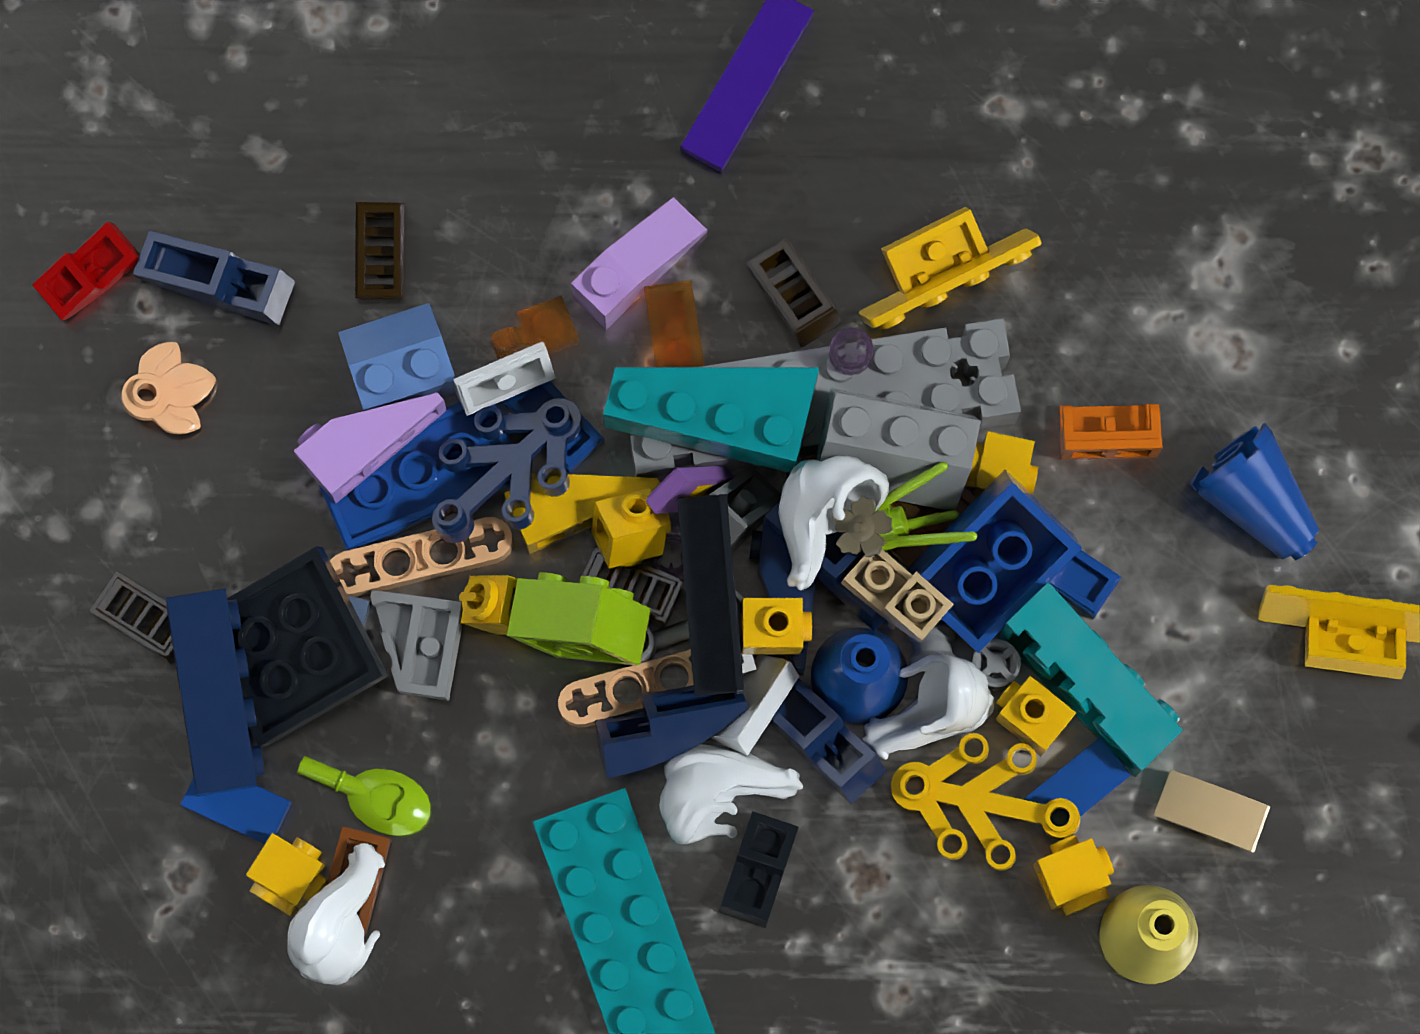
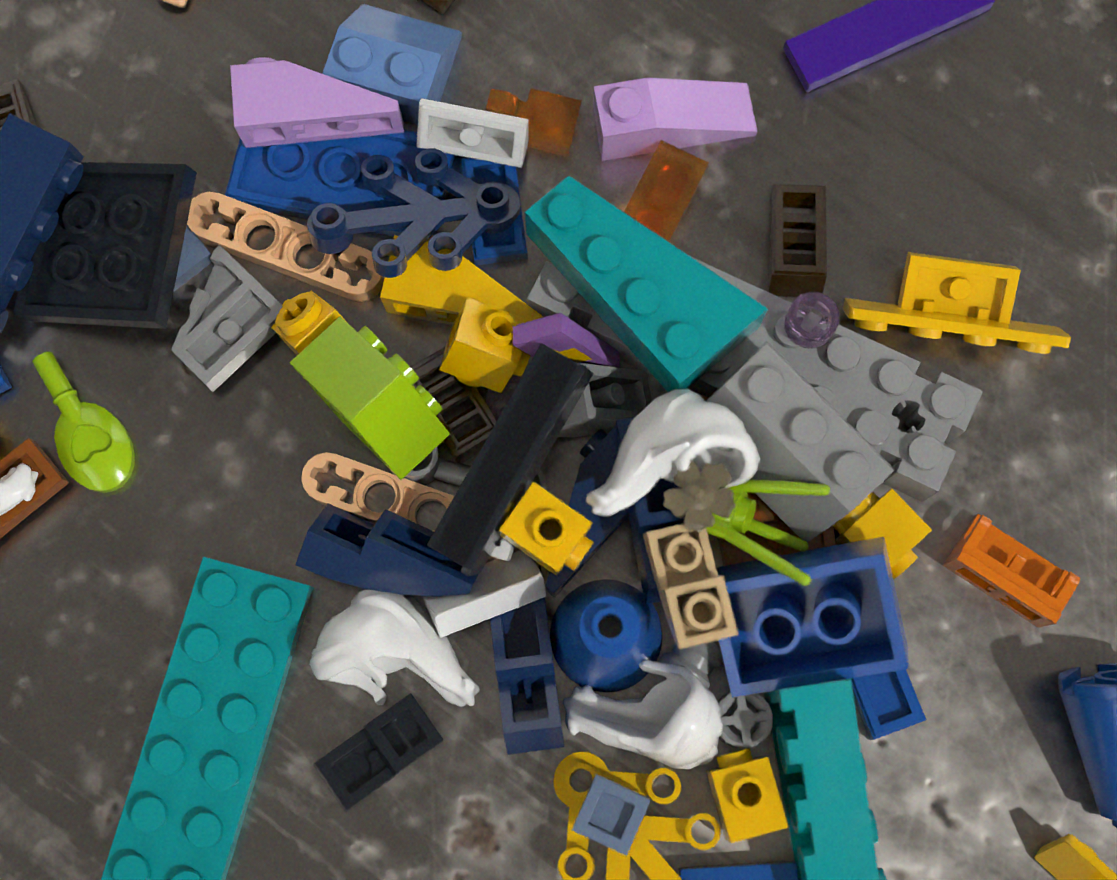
camera: 40 degrees right, 0 degrees up
none -> sand blue plate [572,773,651,856]

